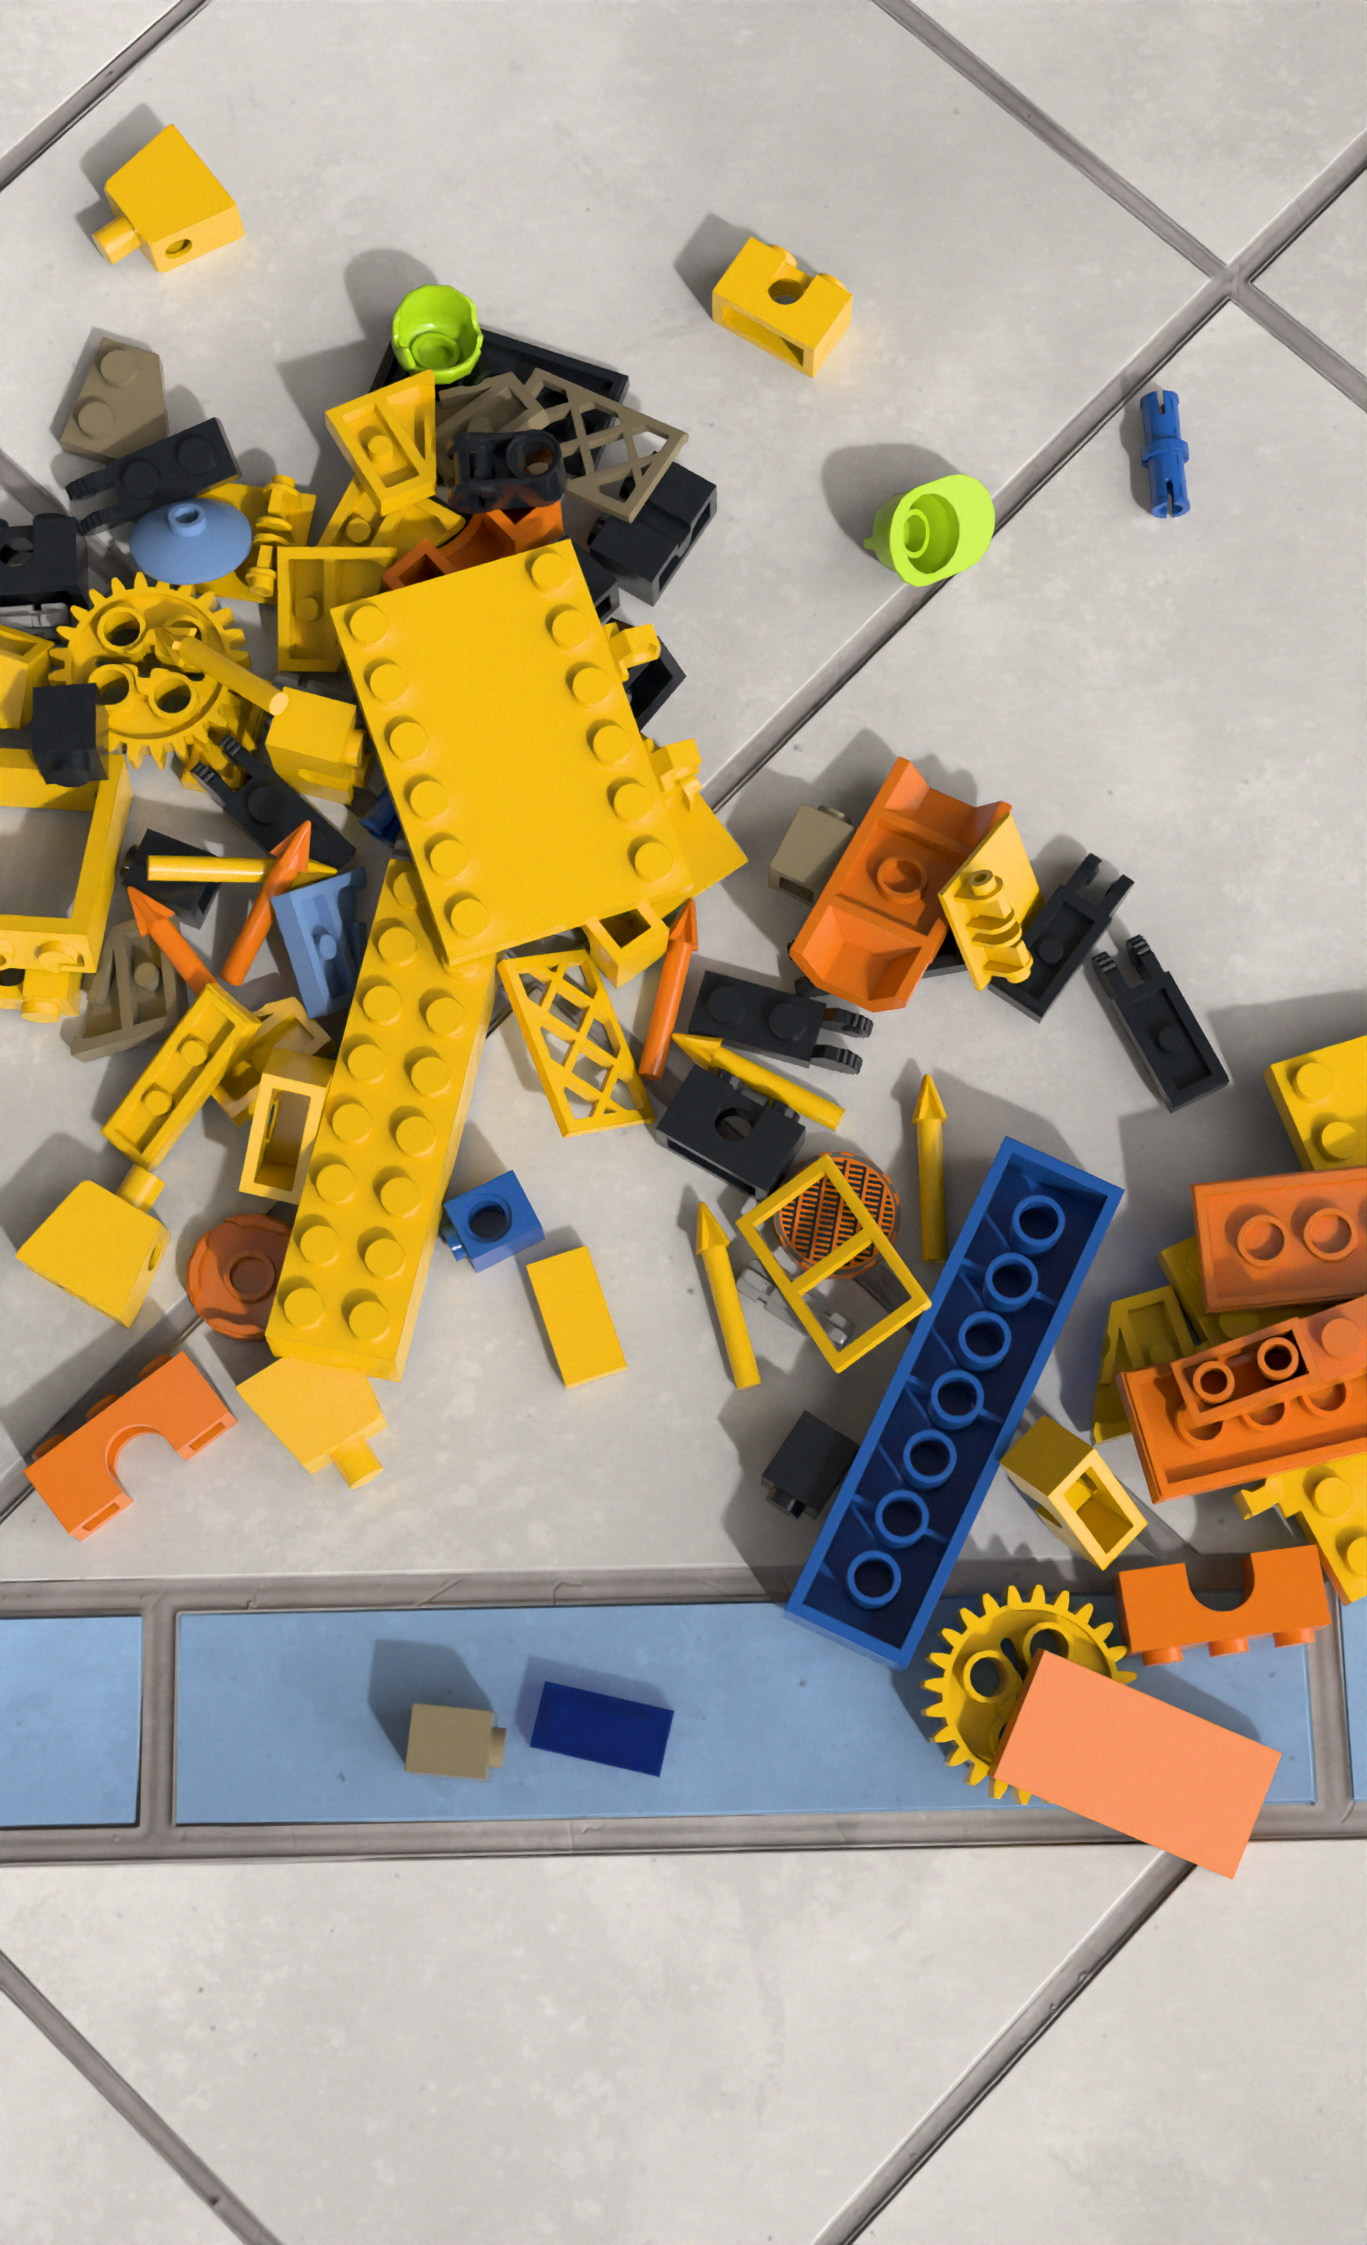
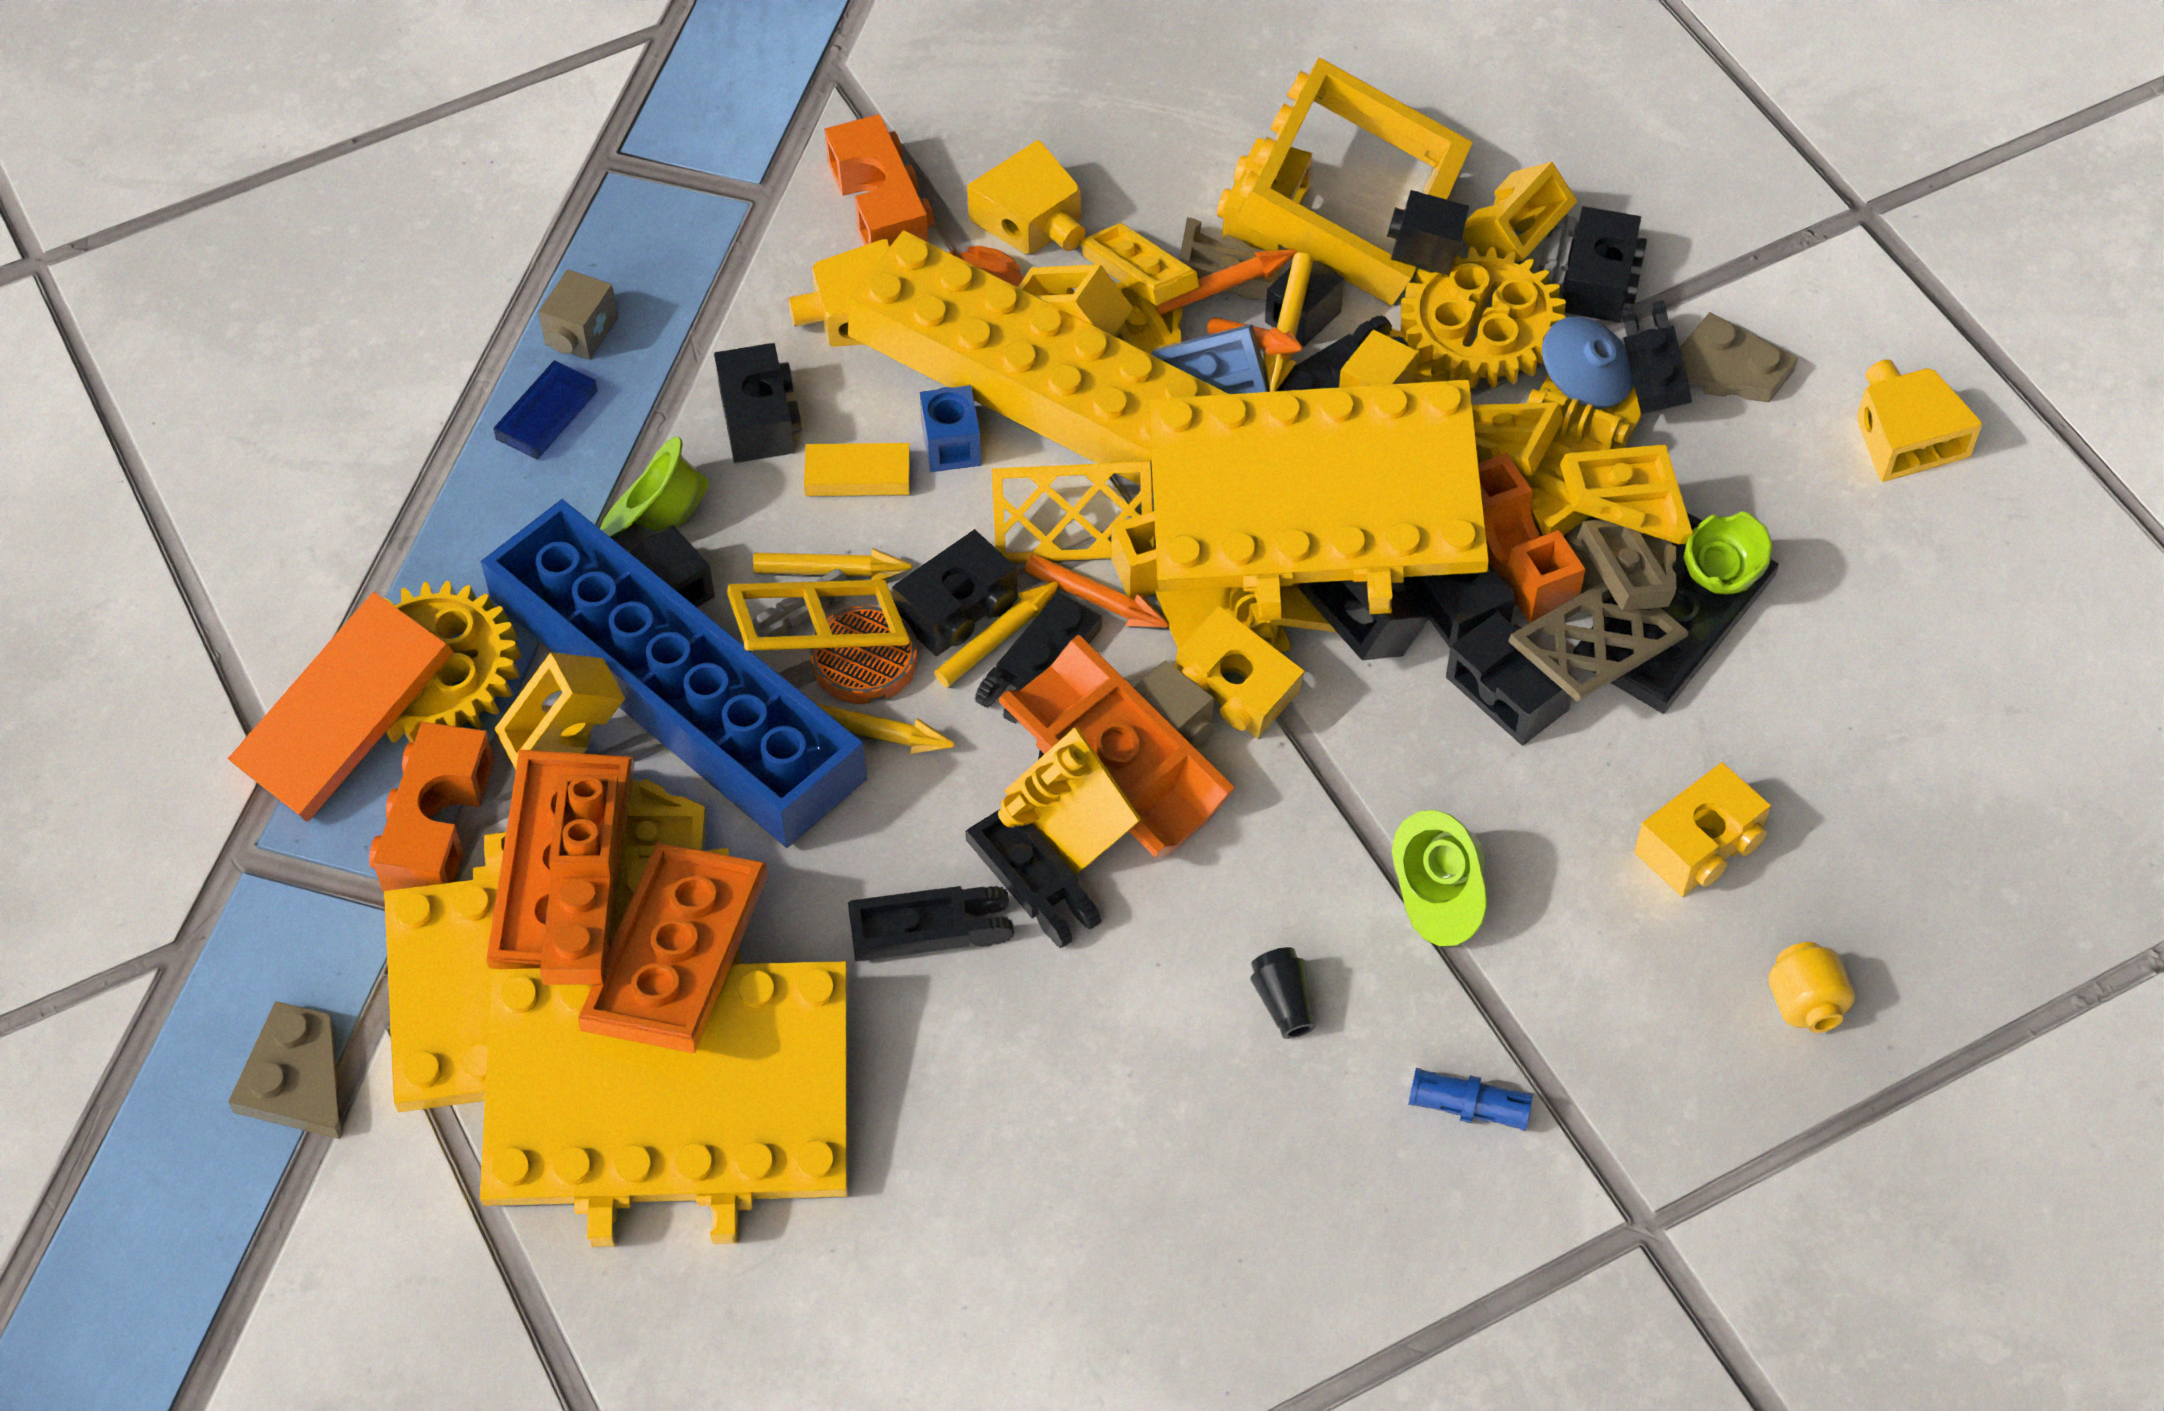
camera: 105 degrees right, 20 degrees down
yellow piece [155,626,289,716] -> none
black piece [446,429,568,514] -> none
none -> lime piece [600,437,709,538]
none -> black brick [714,343,802,463]
none -> yellow brick [1174,605,1305,739]
none -> black cone [1250,947,1316,1039]
none -> yellow head [1769,942,1855,1033]

